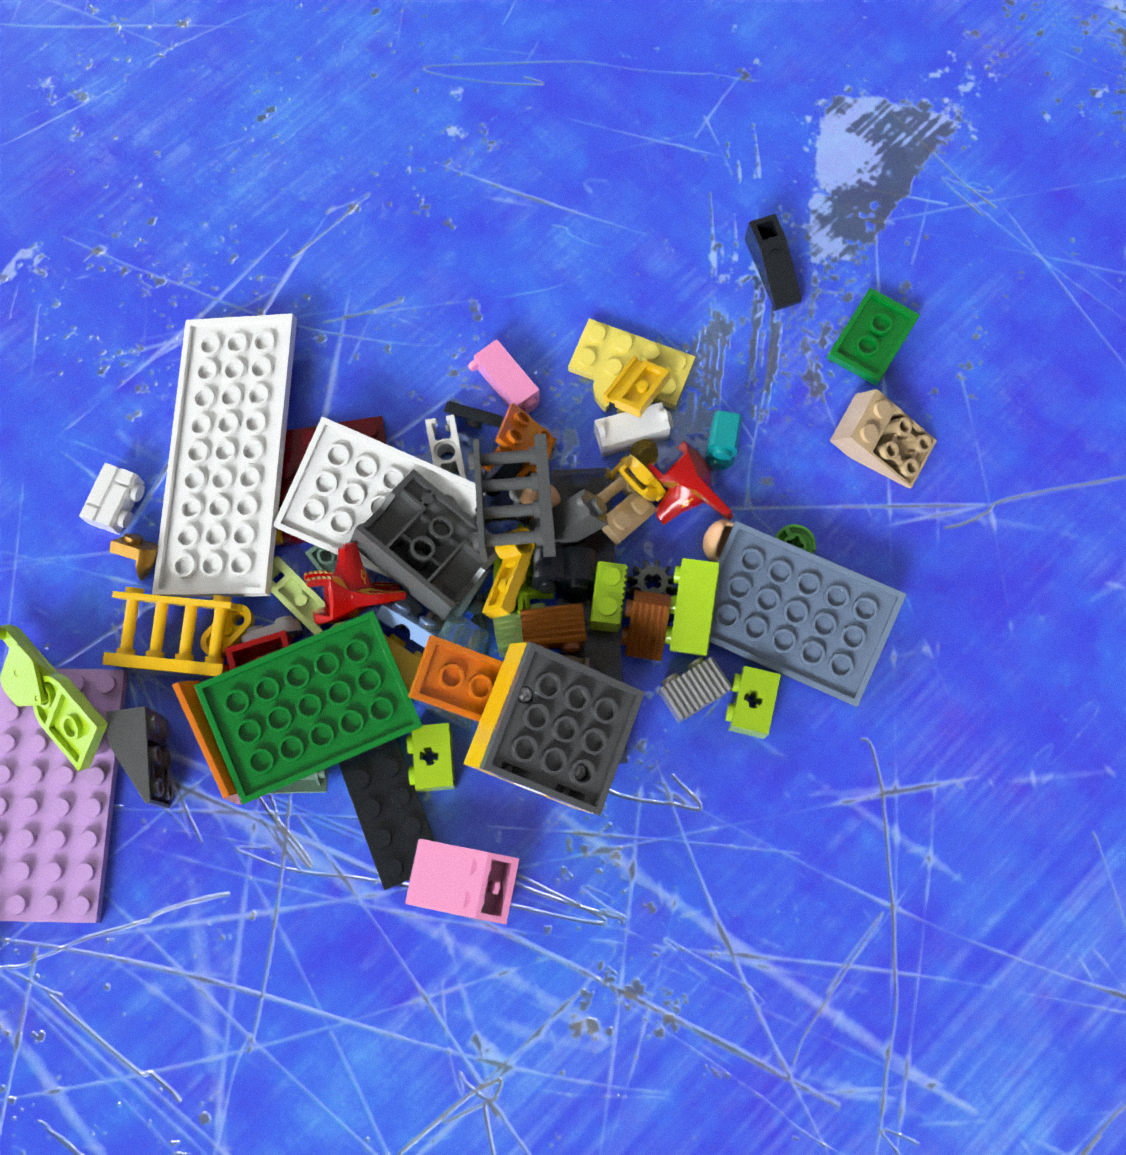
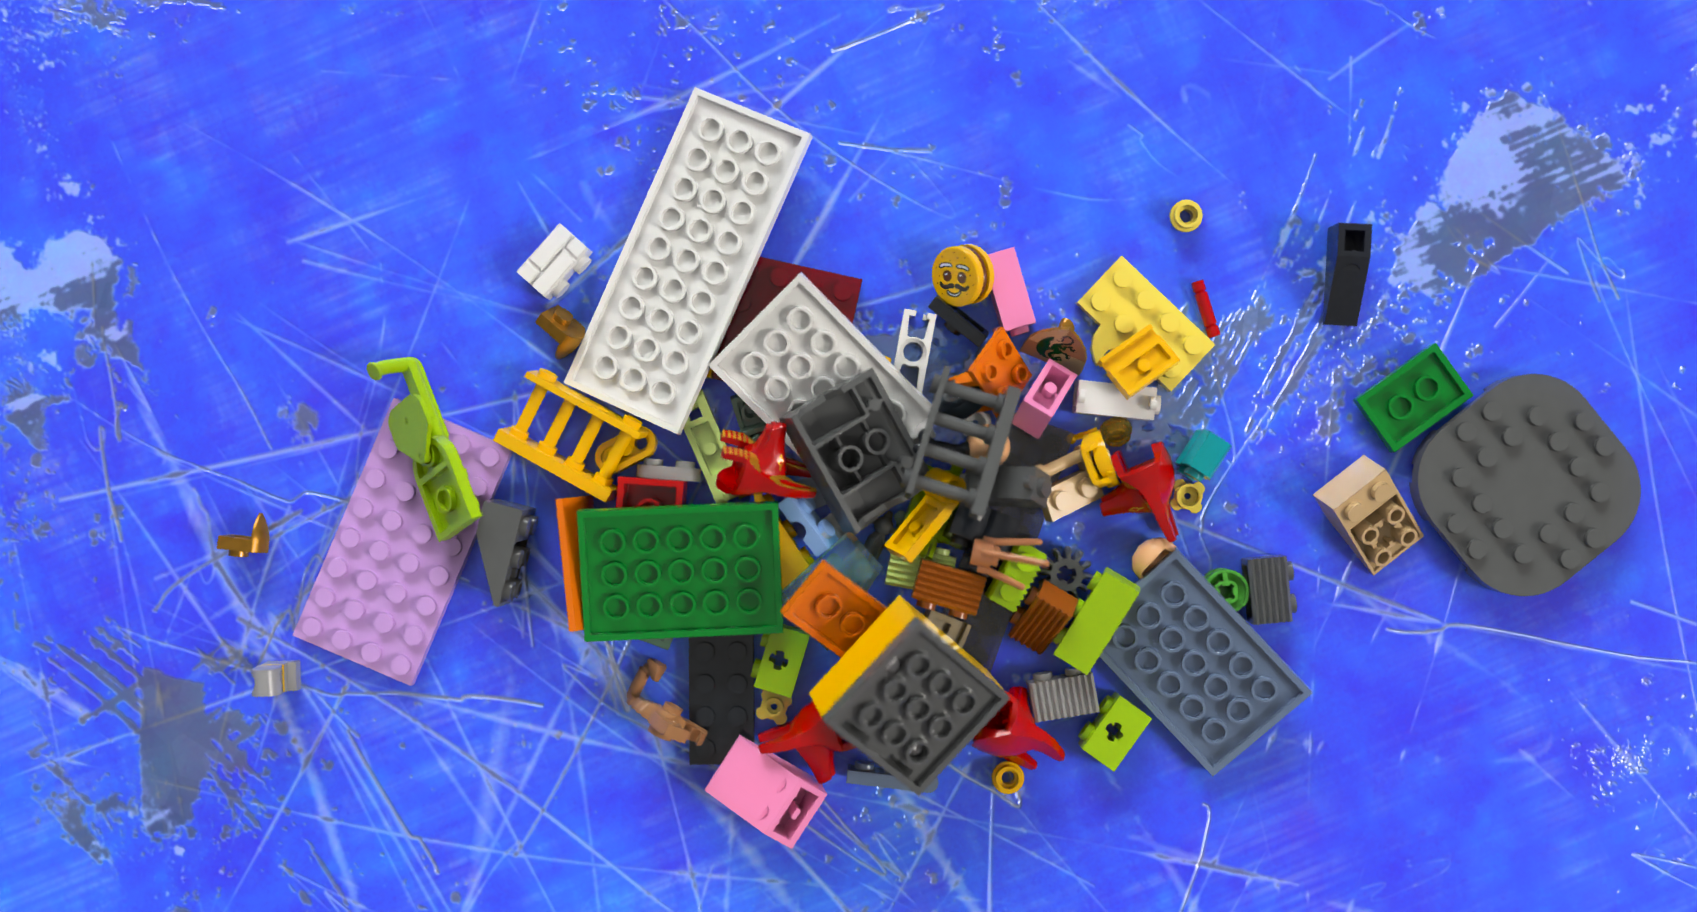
camera: 25 degrees right, 15 degrees up
none -> medium nougat animal [626,658,708,746]
none -> light yellow plate [756,690,792,725]
none -> red piece [758,701,856,784]
none -> sand blue plate [846,760,938,793]
none -> yellow head [932,244,994,307]
none -> nougat plant [970,536,1050,590]
none -> red piece [972,686,1065,770]
none -> yellow plate [992,761,1024,794]
none -> bright pink brick [1012,358,1077,440]
none -> shield [1020,318,1087,376]
none -> light yellow plate [1169,200,1203,232]
none -> light yellow plate [1170,479,1205,513]
none -> red wheel [1191,279,1221,338]
none -> dark grey brick [1241,555,1297,625]
none -> dark grey plate [1409,374,1641,596]

